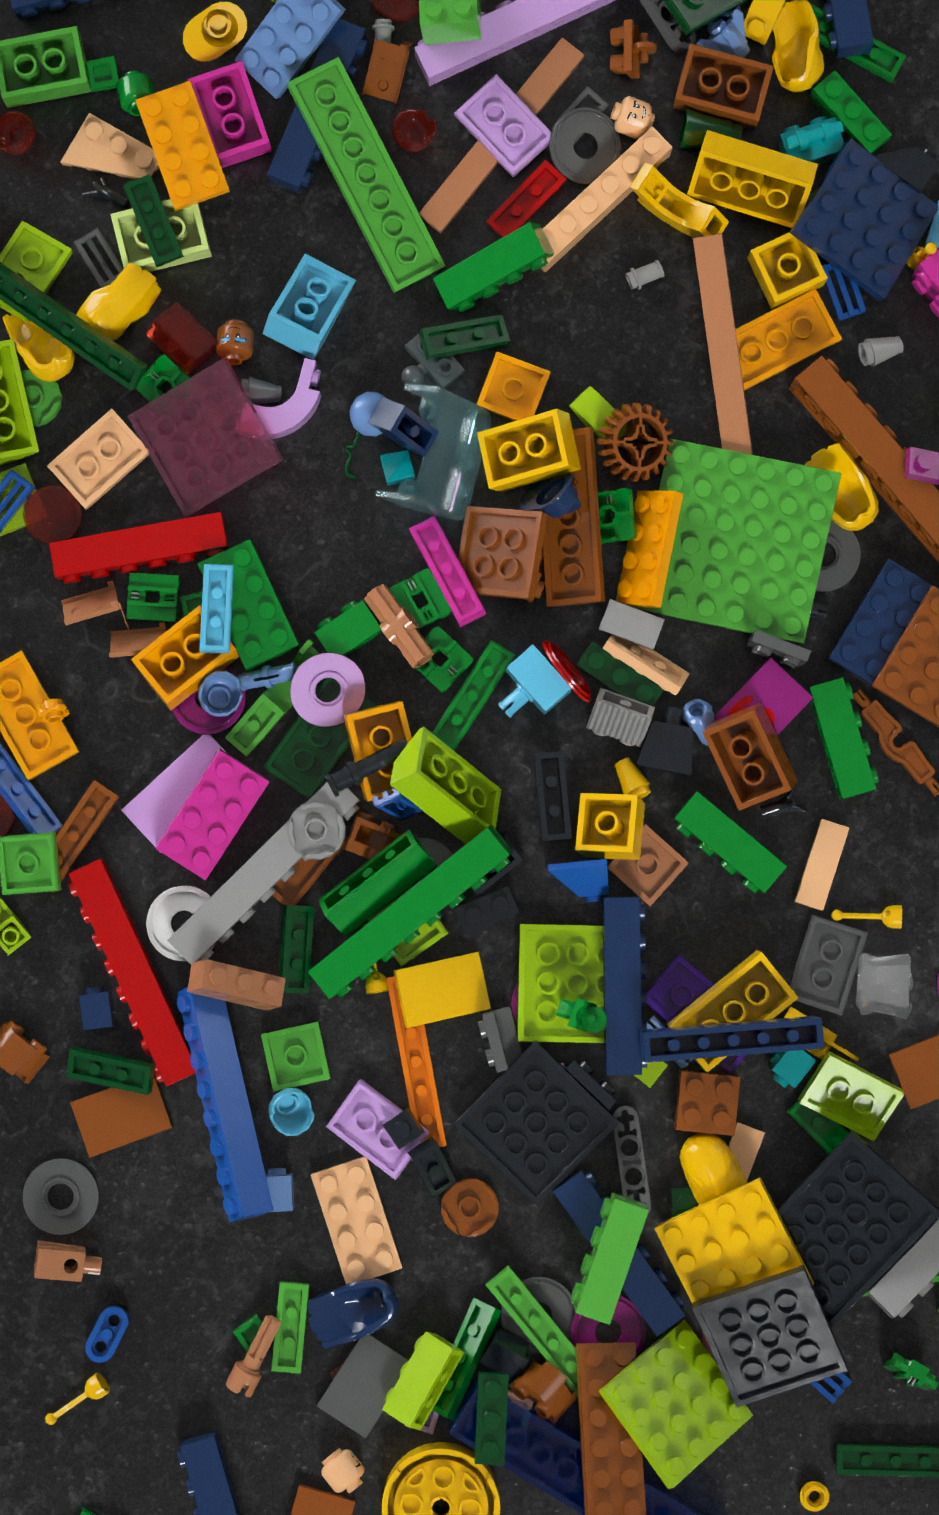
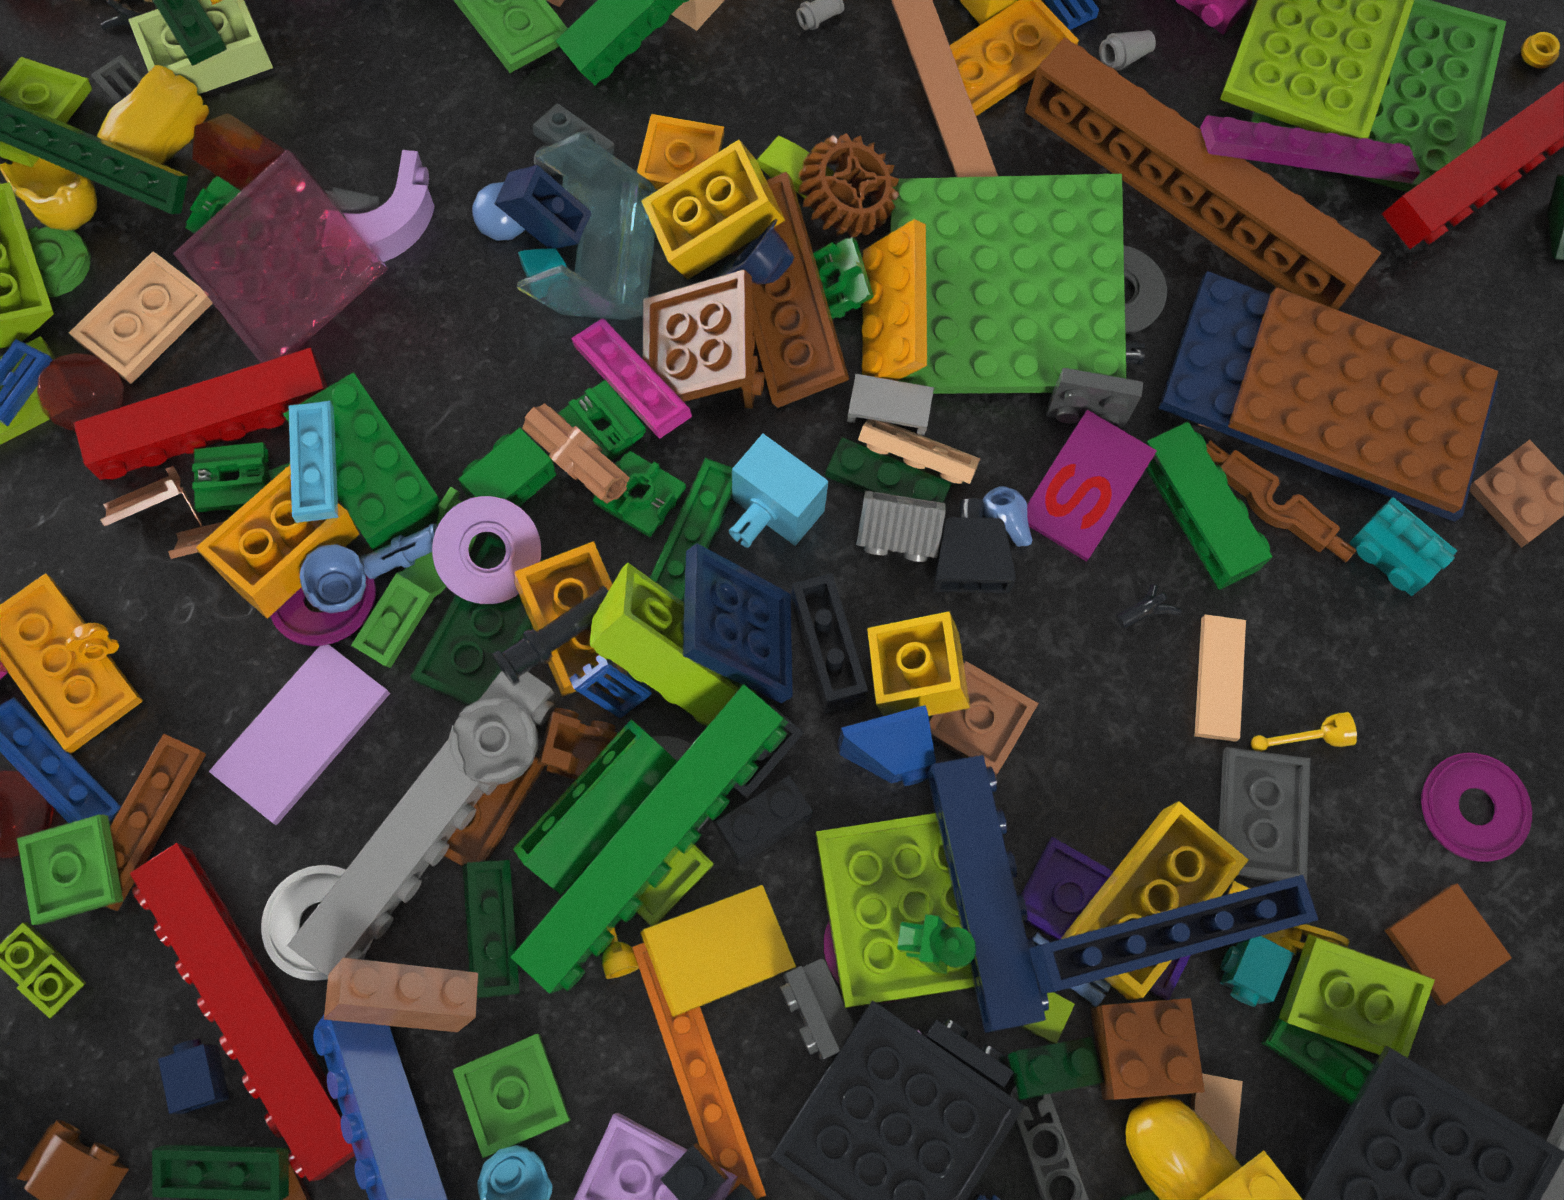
camera: 15 degrees left, 15 degrees down
dark pink brick [156,748,269,880] -> none
dark orange head [216,319,254,365] -> none
medium azure slope [262,254,356,360] -> none
dark green piece [344,431,361,479] -> none
dark green plate [419,314,510,360] -> none
red piece [542,640,592,703] -> none
yellow cone [614,757,651,799] -> none
green brick [673,792,787,894] -> none
dark orange brick [702,702,798,811] -> none
yellow hair [805,443,879,531] -> none
clear piece [856,953,913,1019] -> none
none -> dark blue plate [683,543,793,703]
none -> dark green plate [1008,1037,1104,1100]

